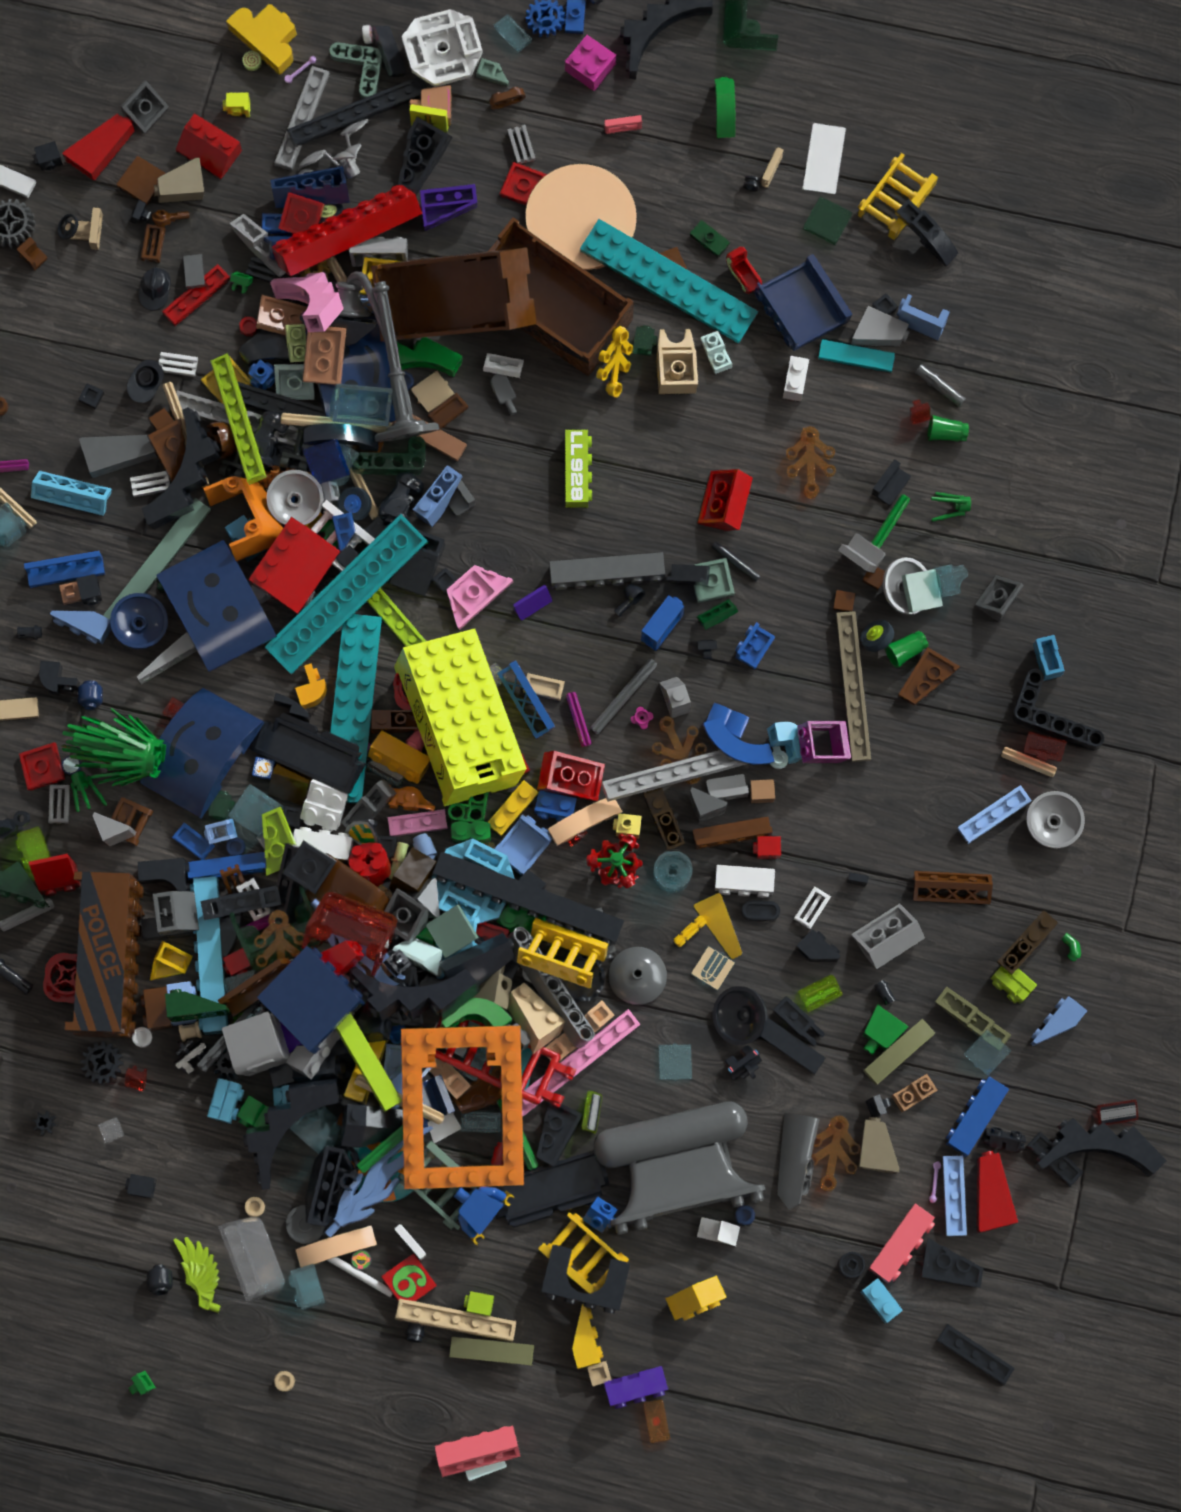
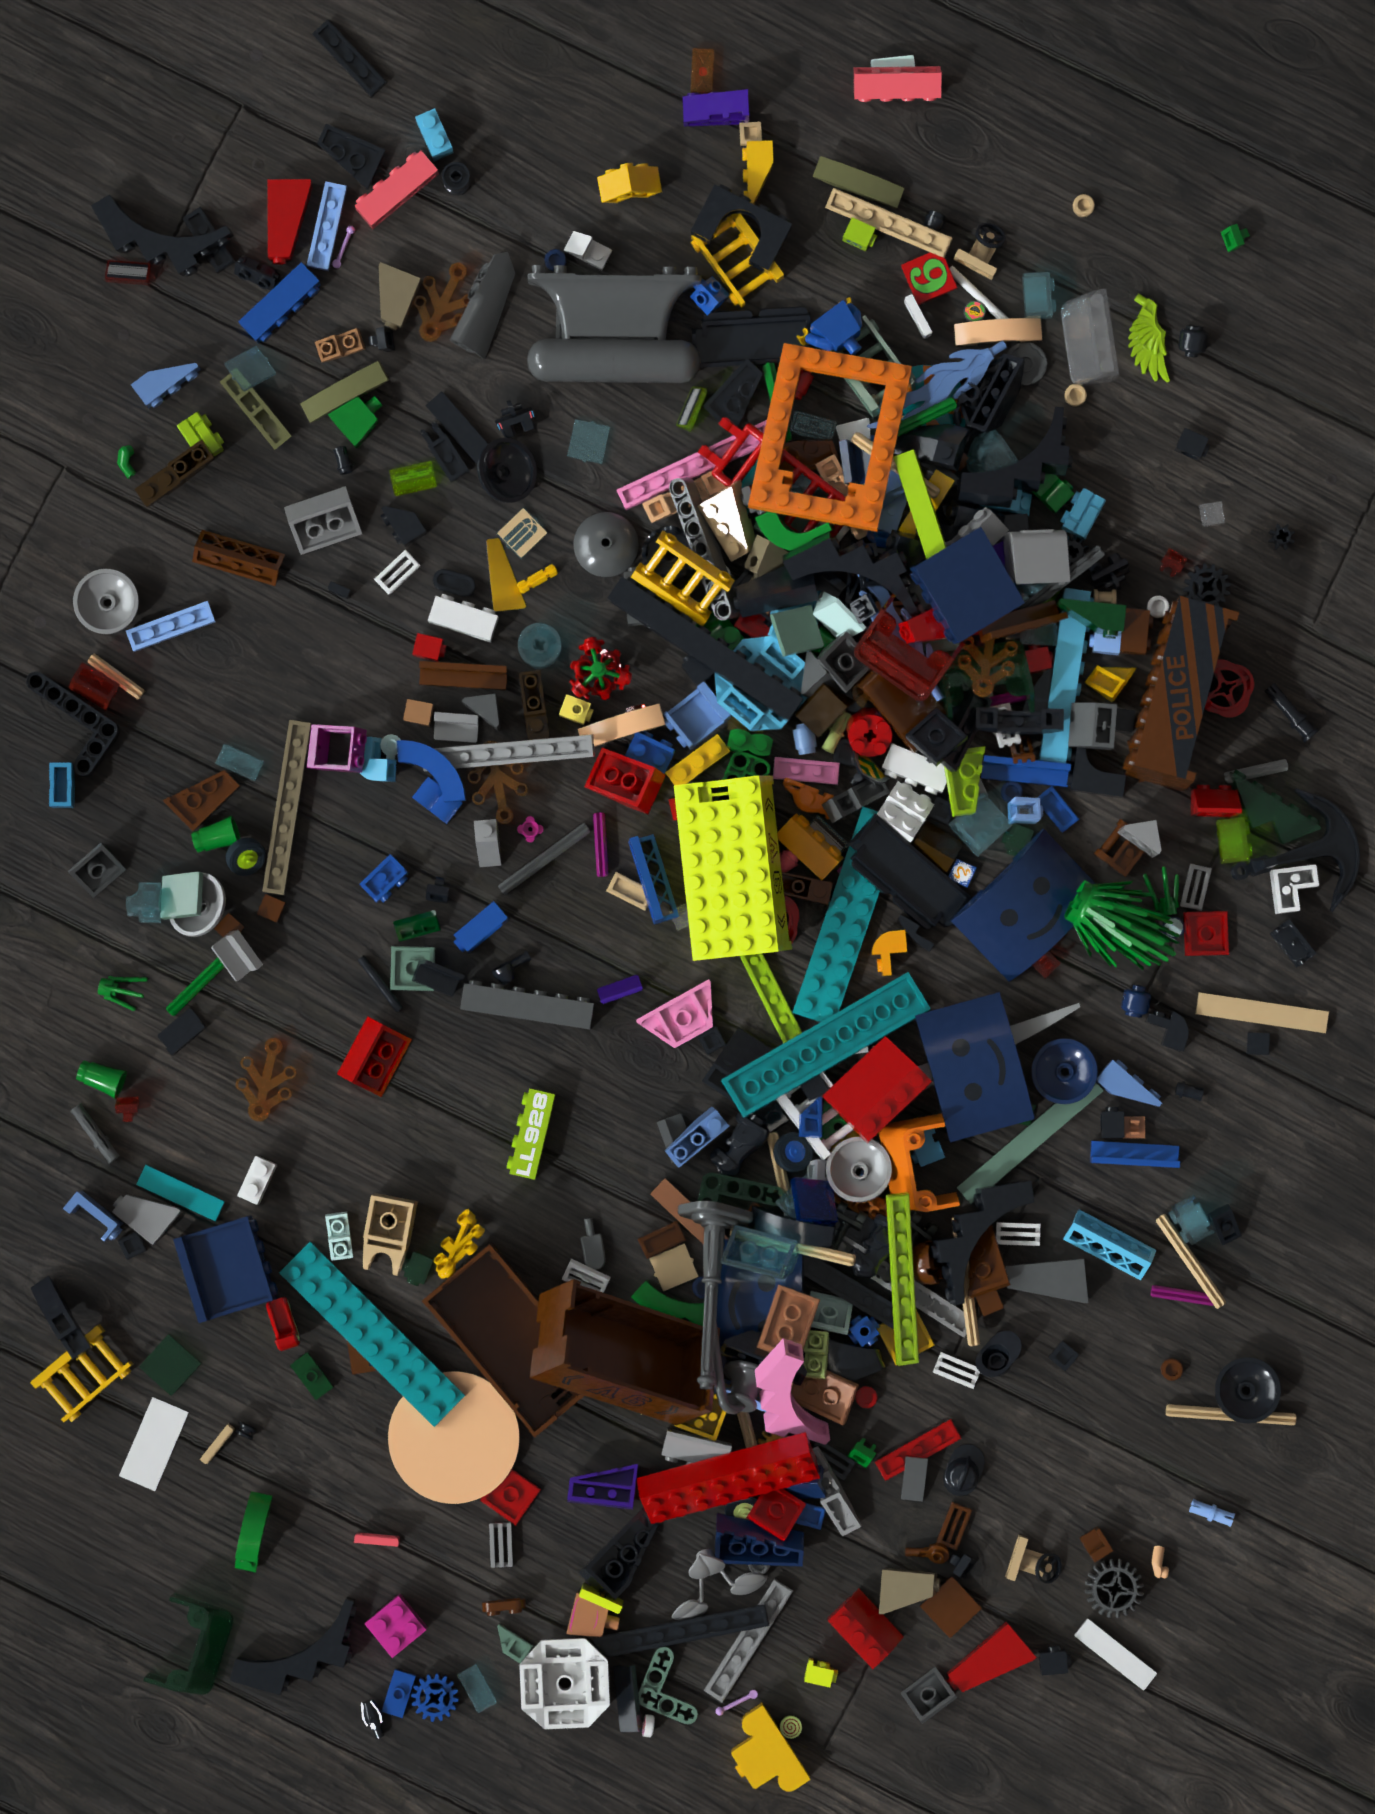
camera: 165 degrees left, 10 degrees up
none -> clear light blue tile [215,744,264,782]
none -> tan piece [954,223,1006,280]

